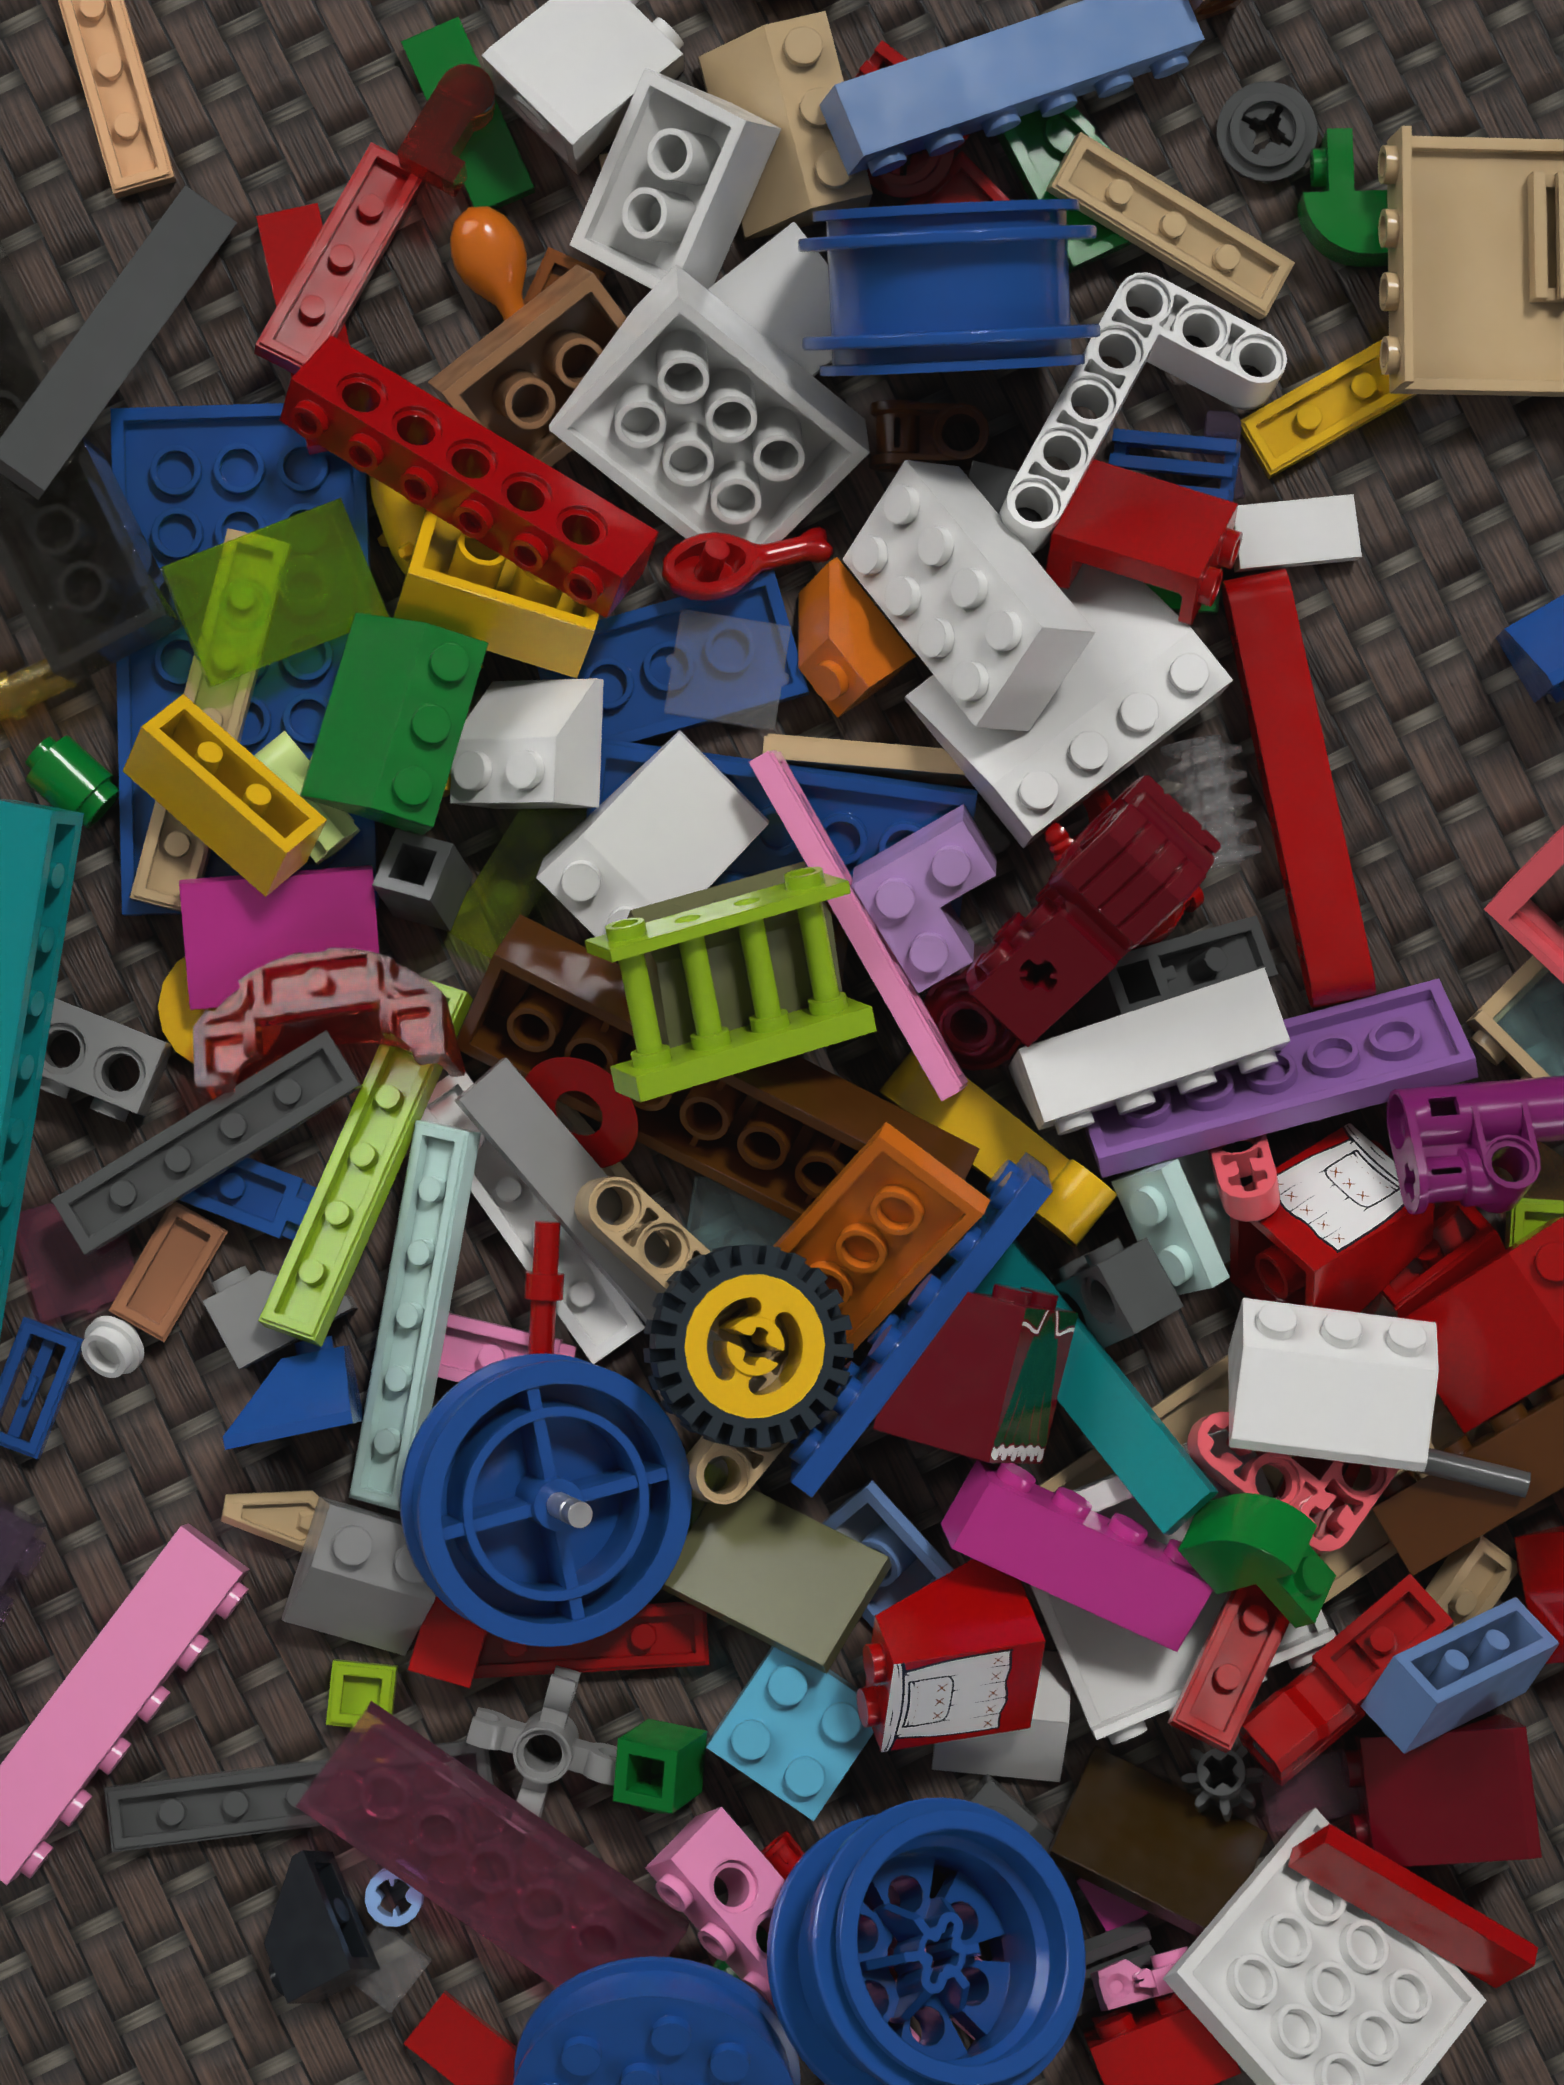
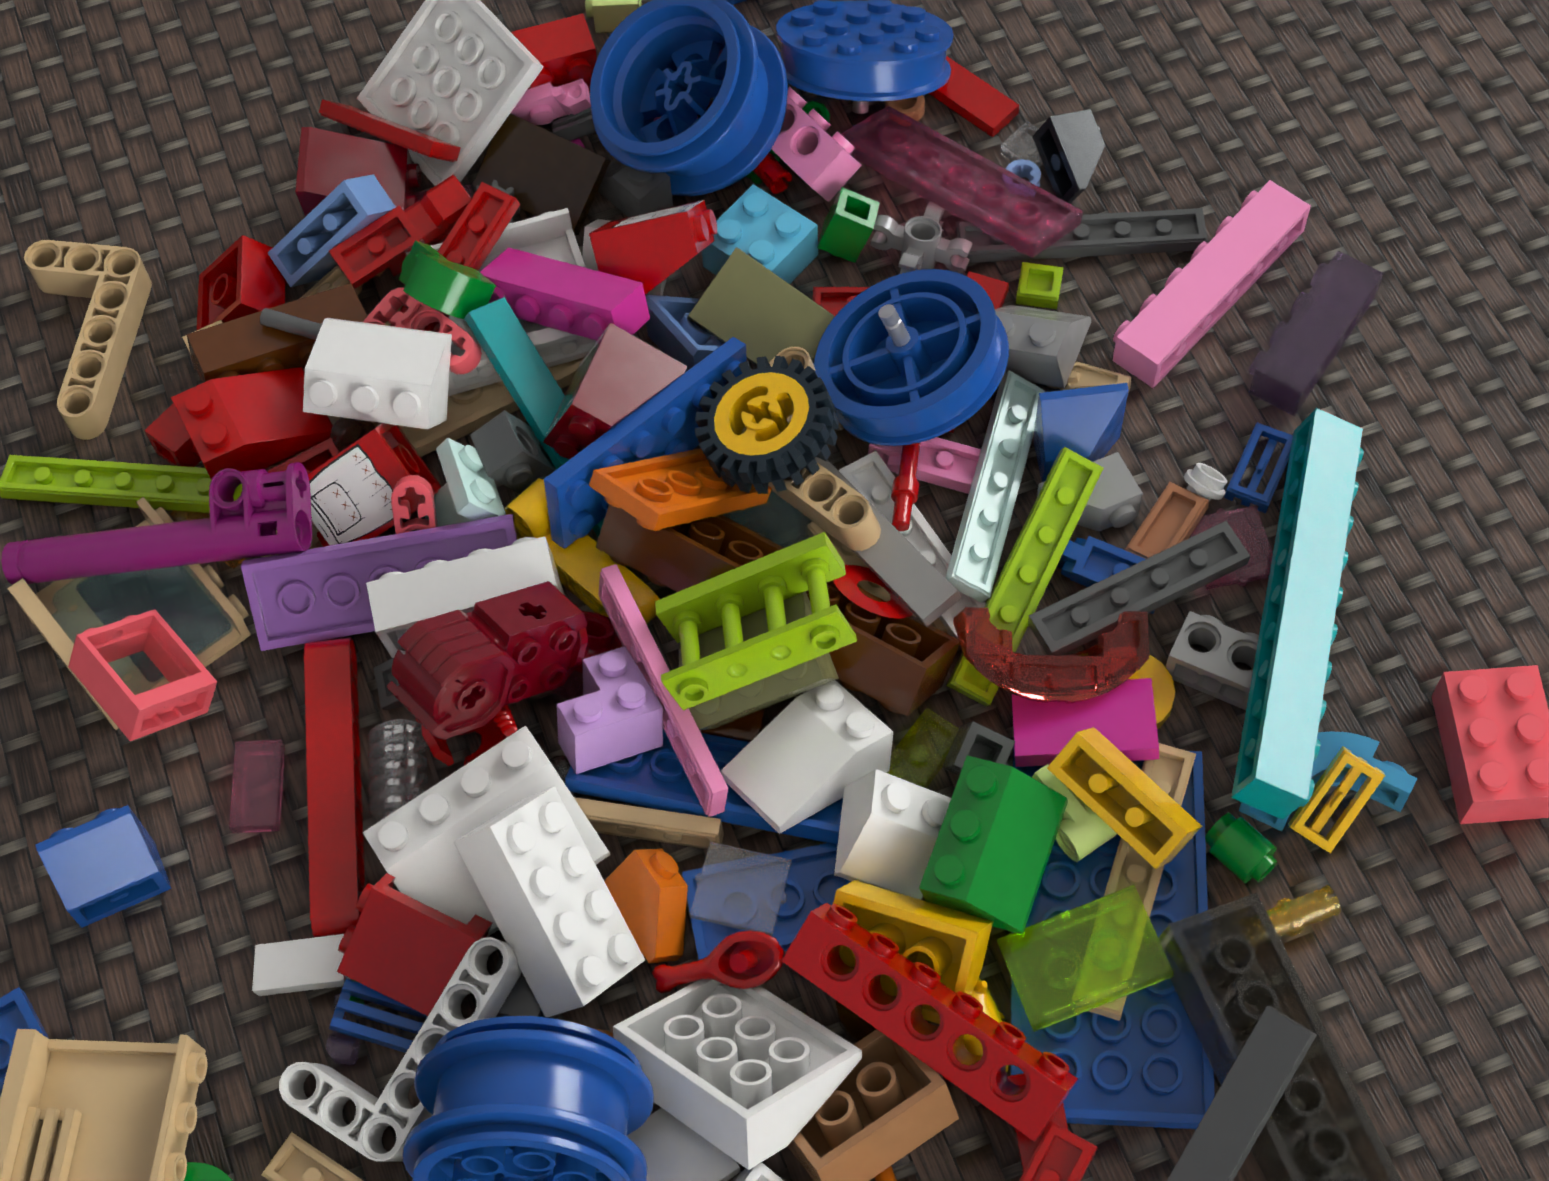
camera: 175 degrees left, 25 degrees down
yellow tile [1237,340,1417,479] -> none
none -> clear pink tile [229,739,285,833]

